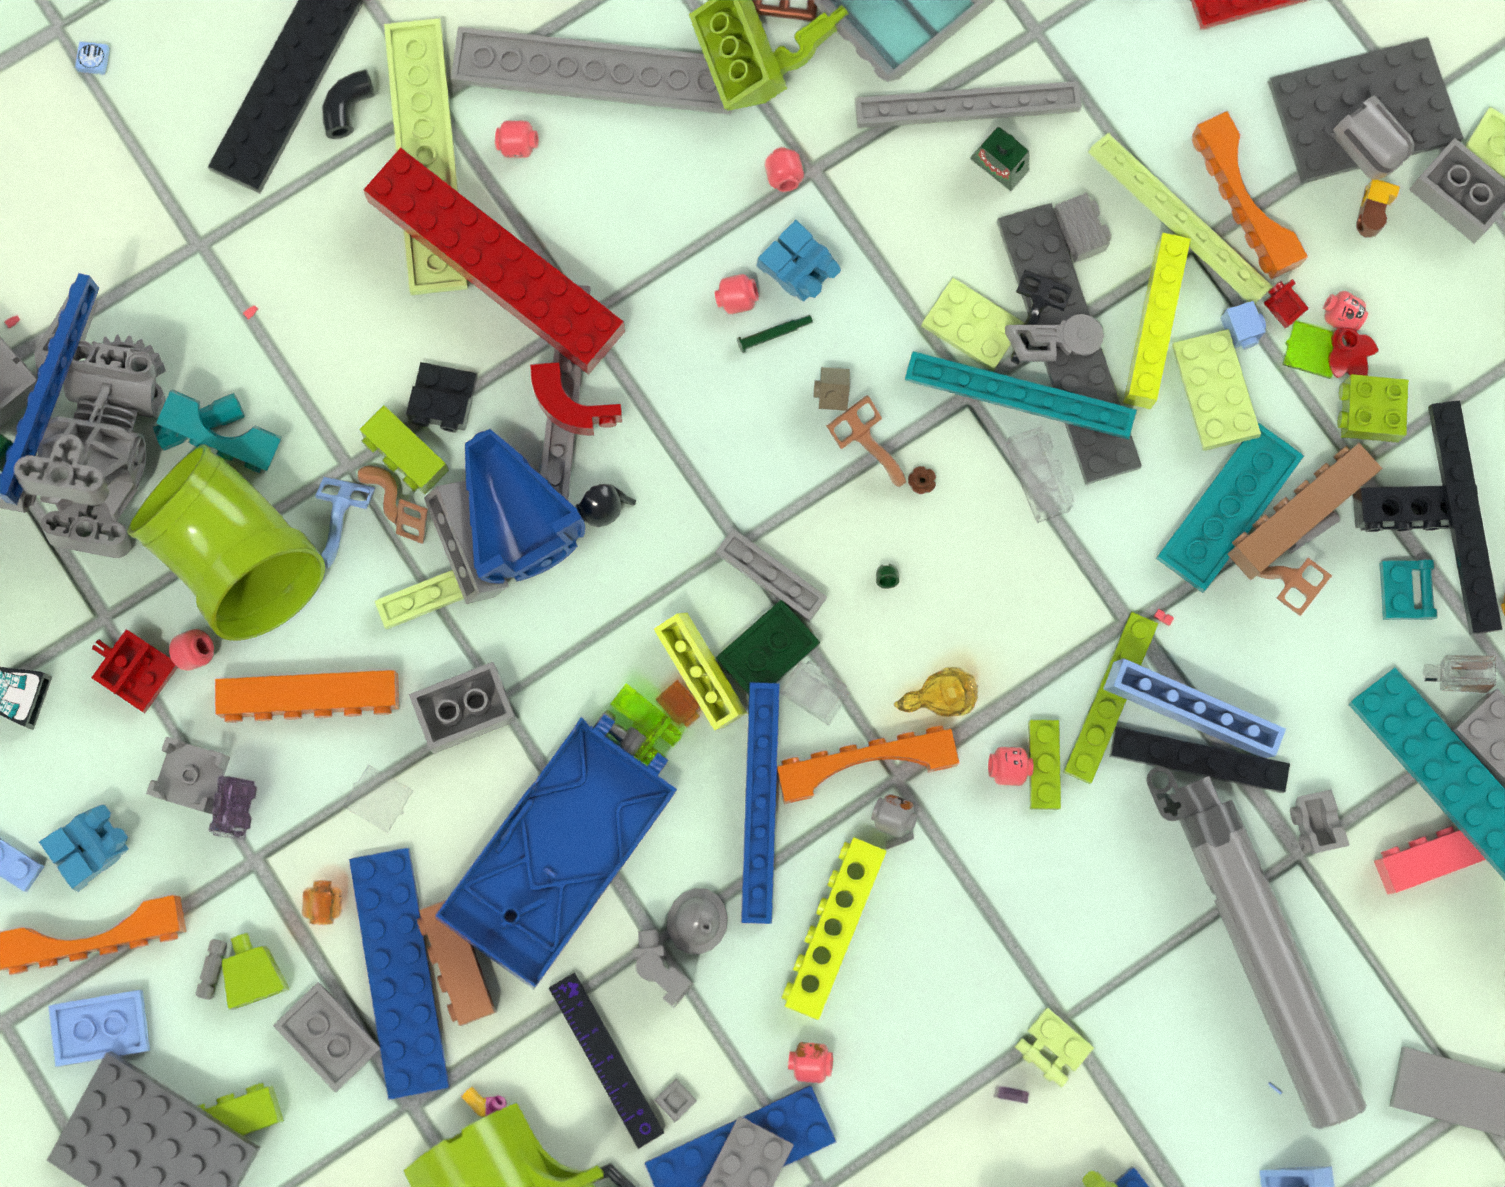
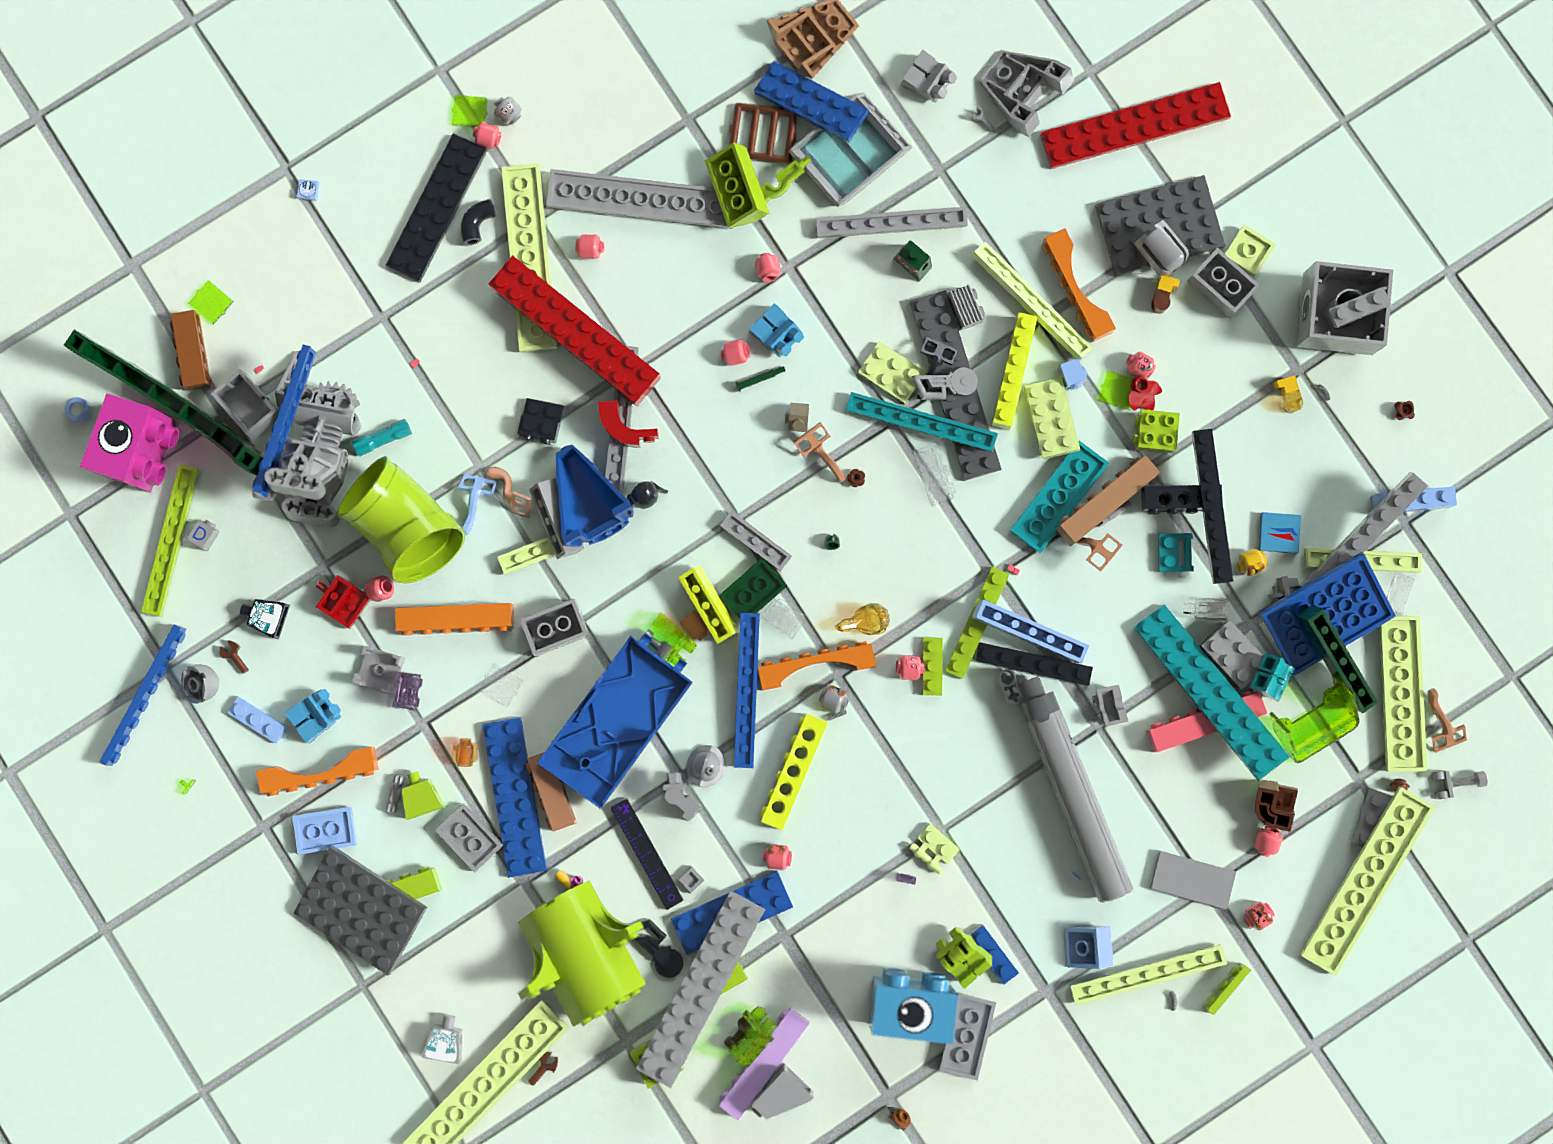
camera: 10 degrees right, 5 degrees up
teal arch [156,389,282,473] -> none
lime brick [359,405,449,495] -> none
red bracket [1263,279,1309,329] -> none

